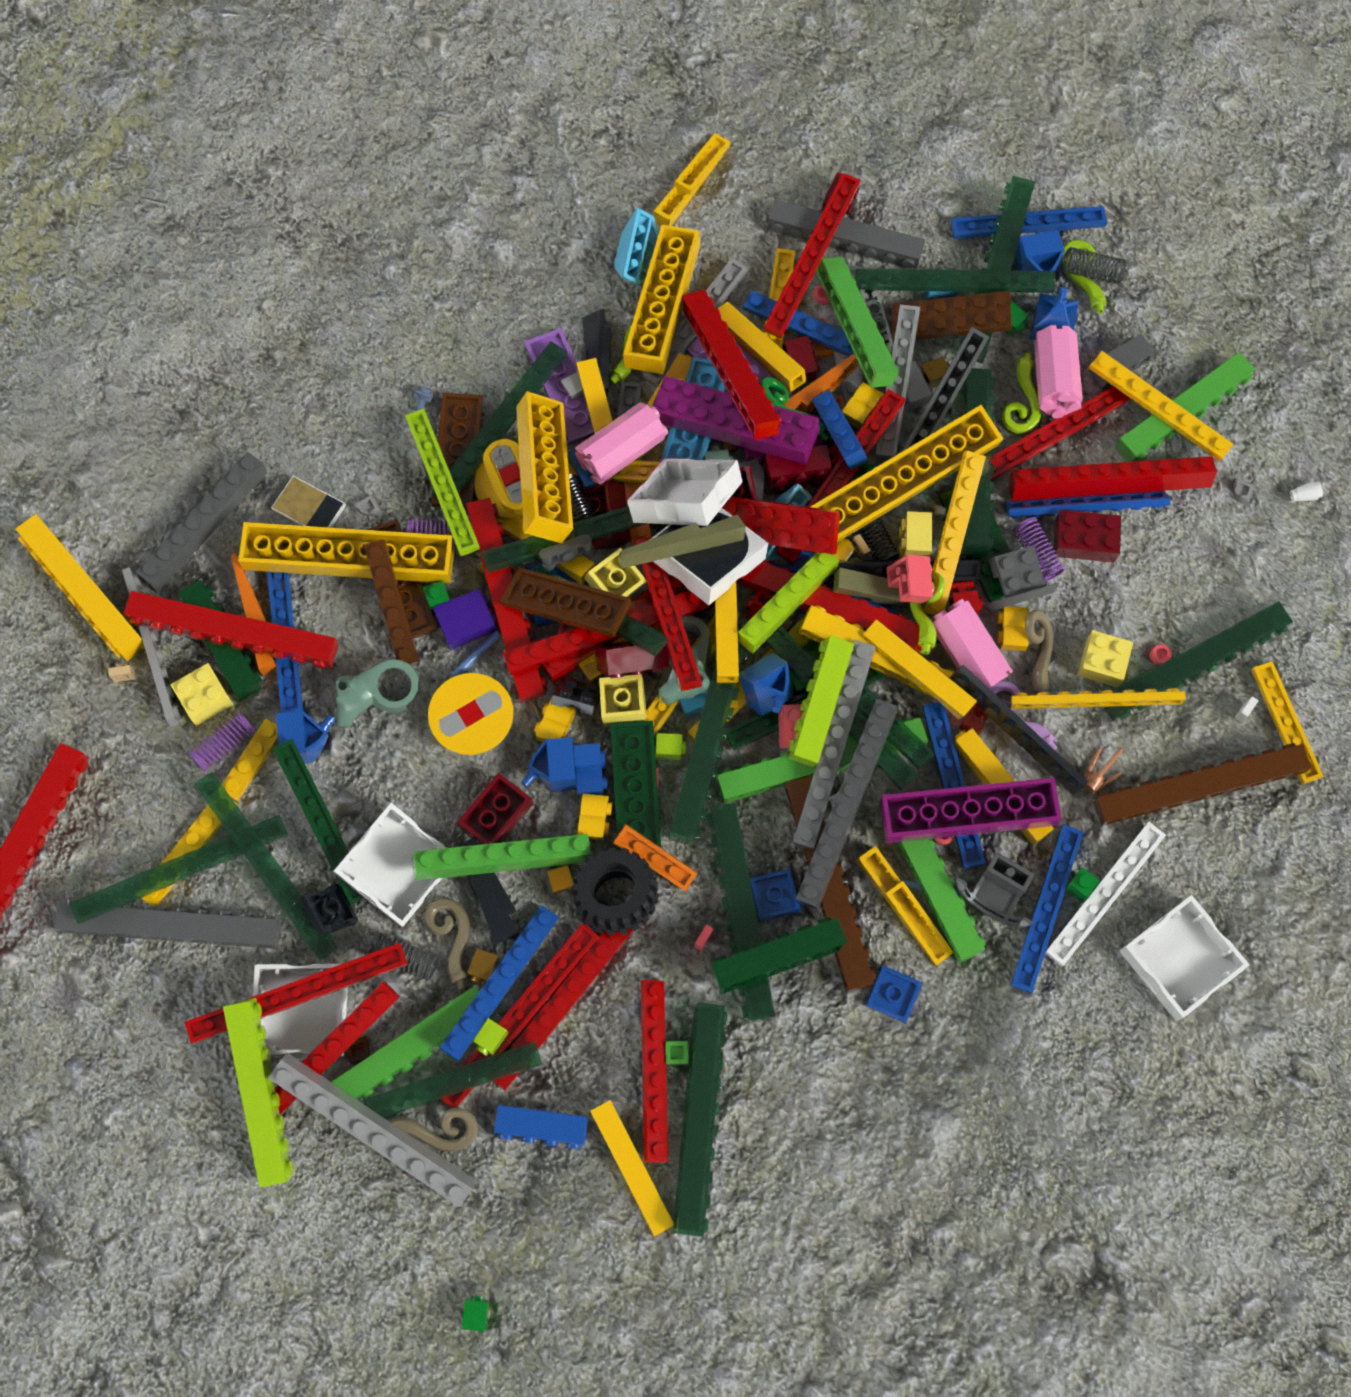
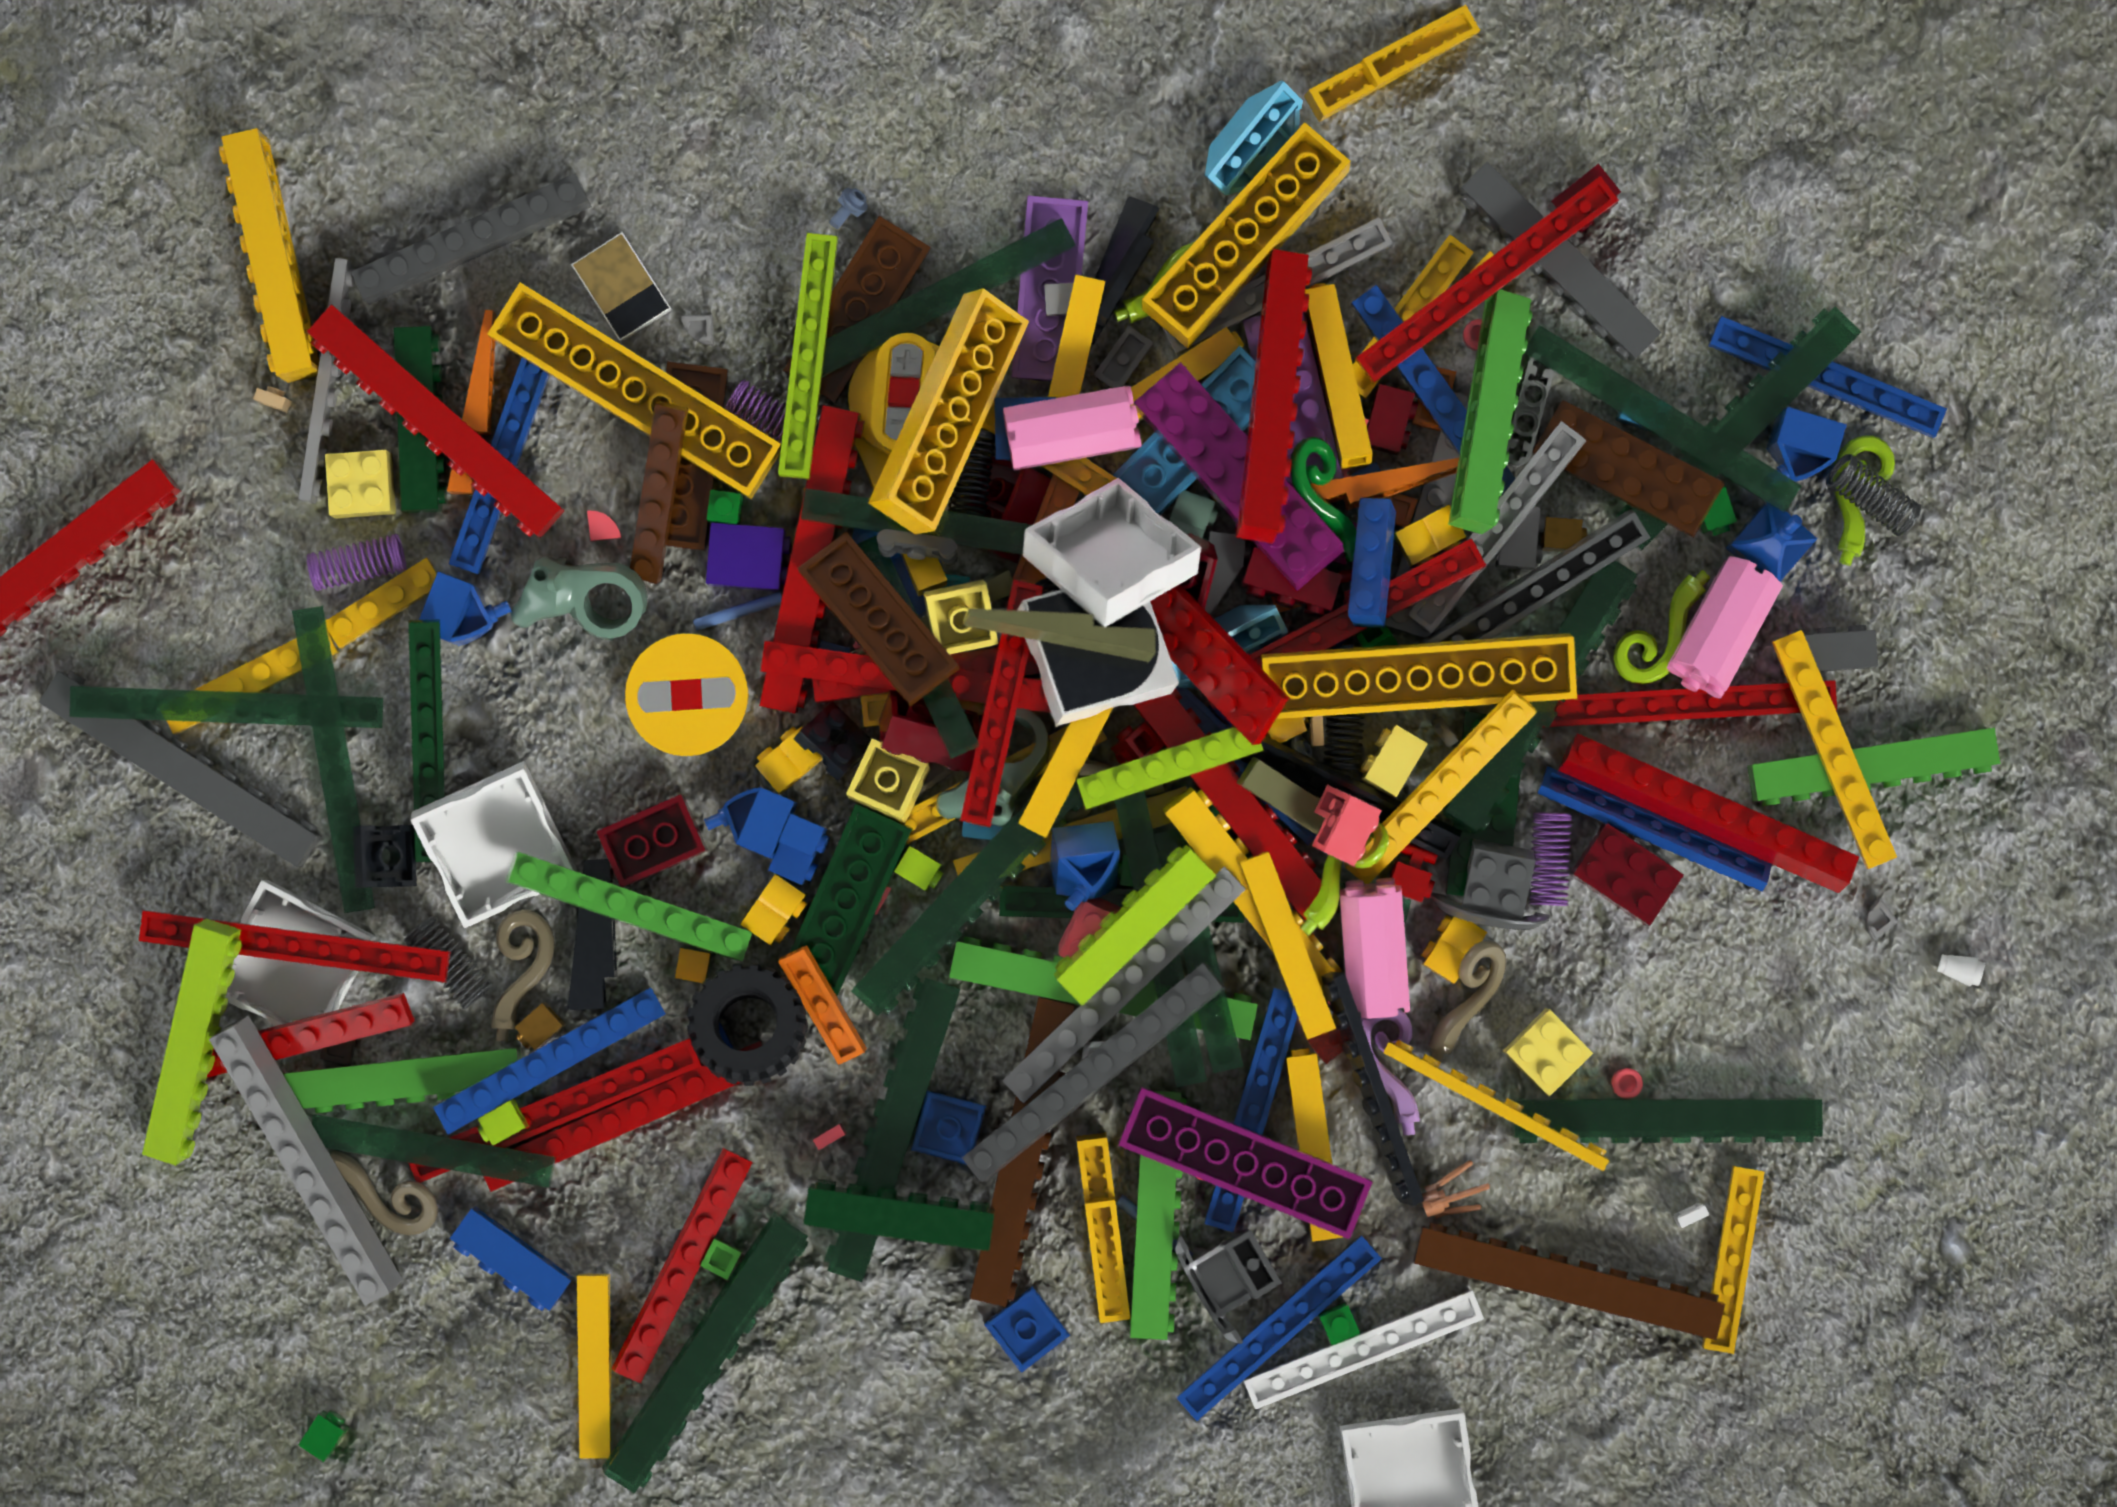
camera: 30 degrees right, 15 degrees up
none -> coral tile [587,510,622,542]

